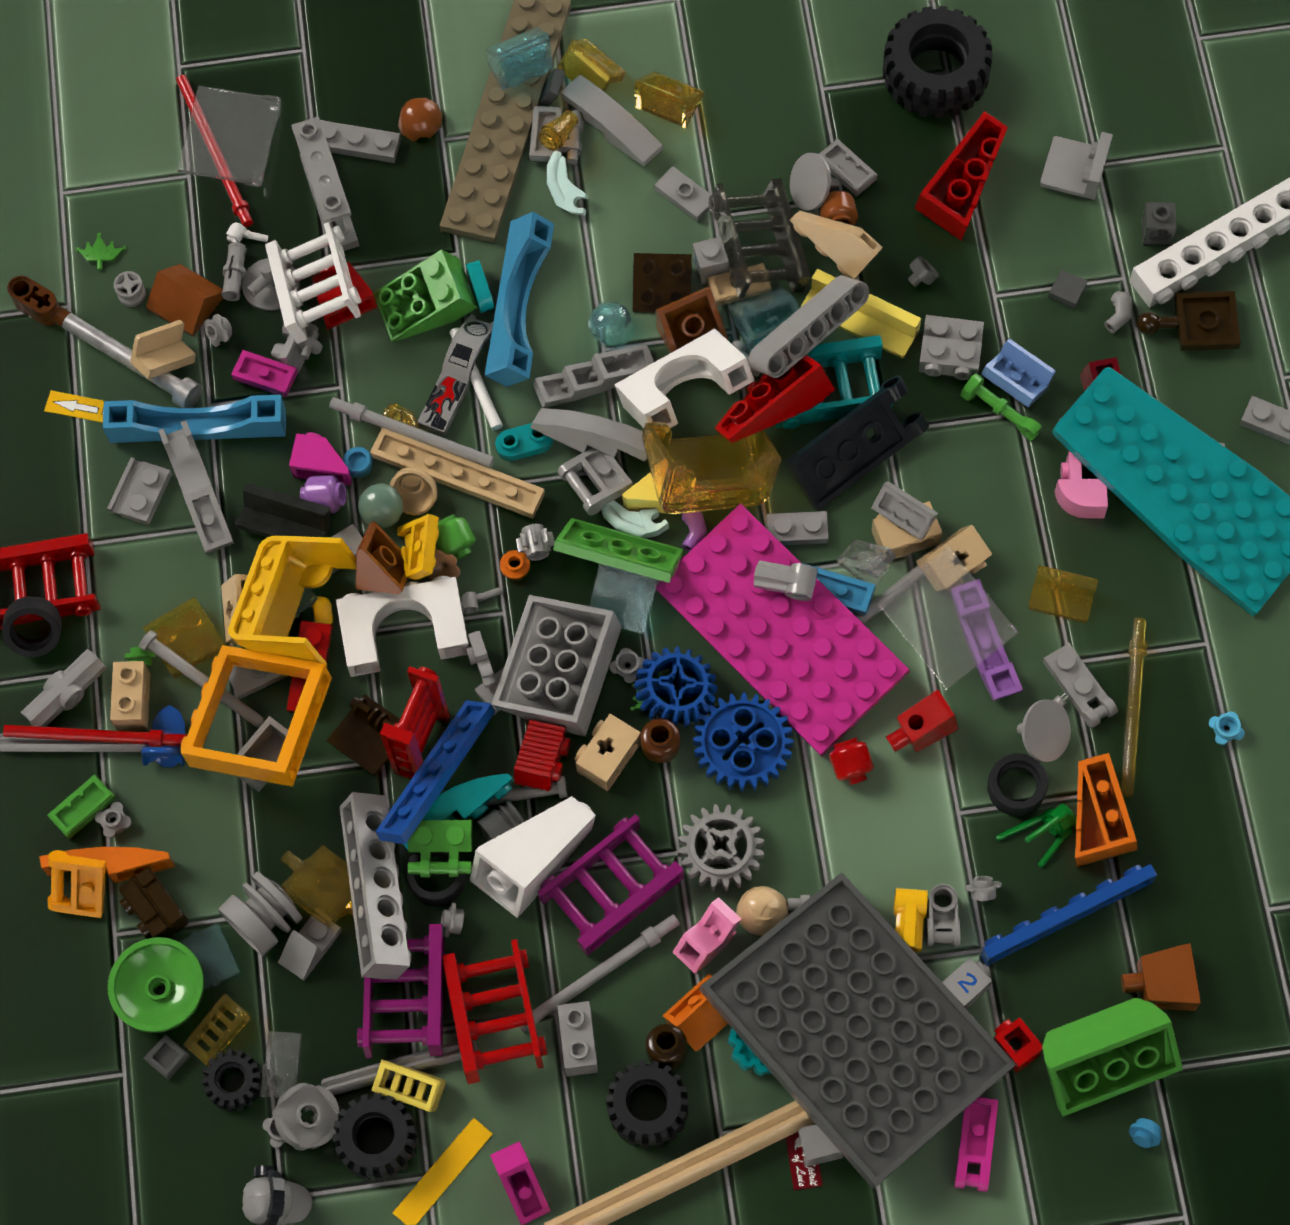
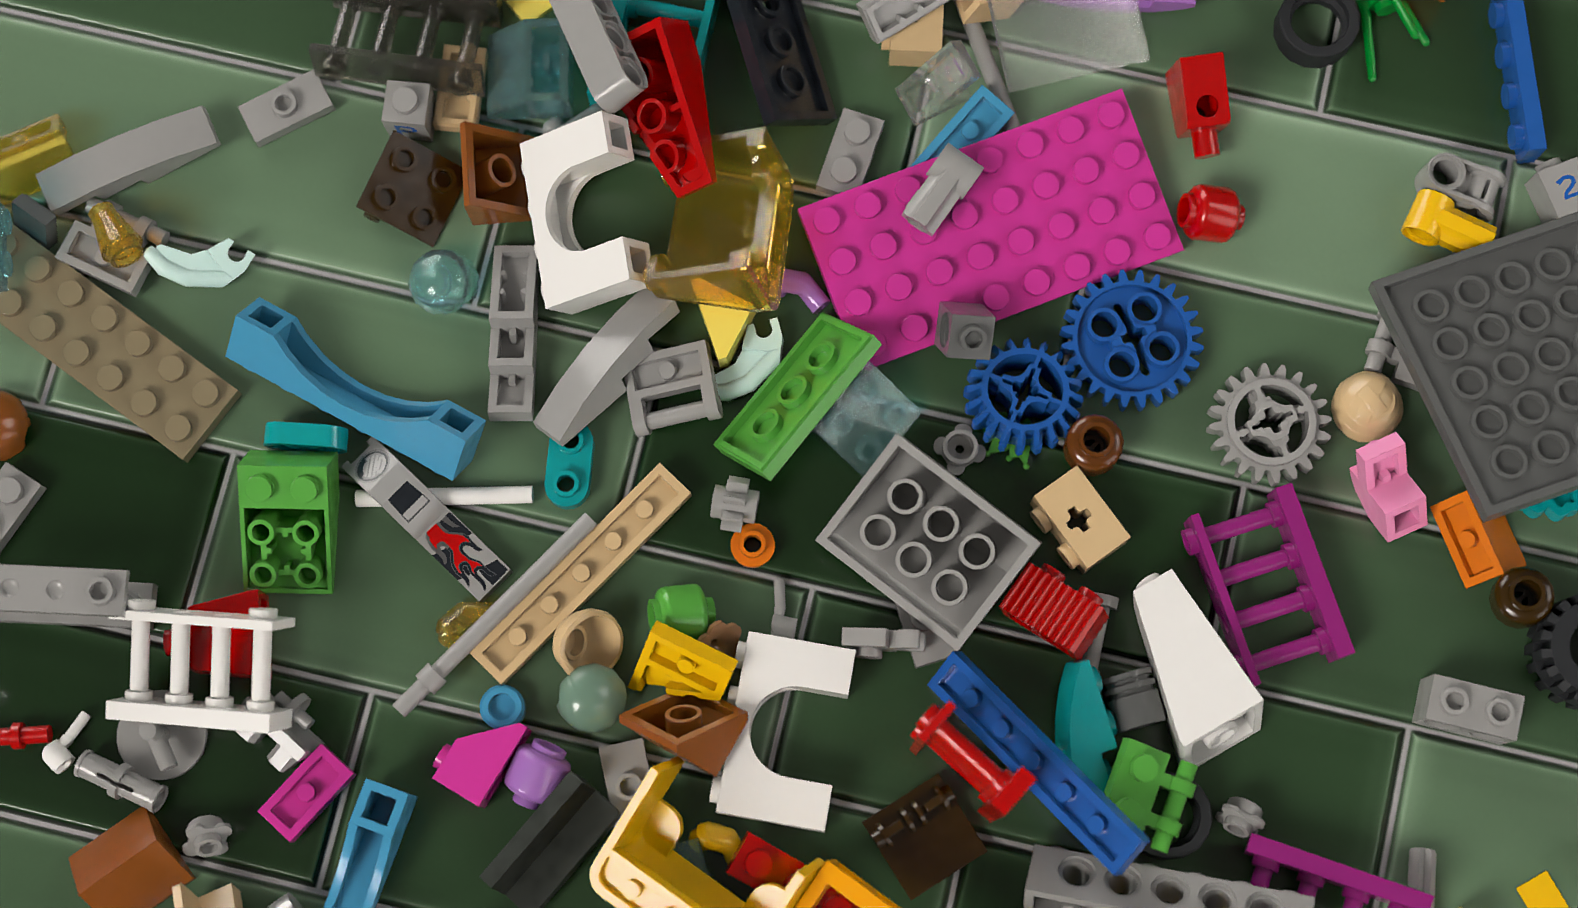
camera: 70 degrees left, 10 degrees up
red fence [442,939,548,1085] -> none
light grey bar [519,914,680,1032] -> none
clear yellow slope [634,71,705,128] -> none
light grey plate [965,876,1002,901] -> none
none -> dark grey brick [934,301,996,360]

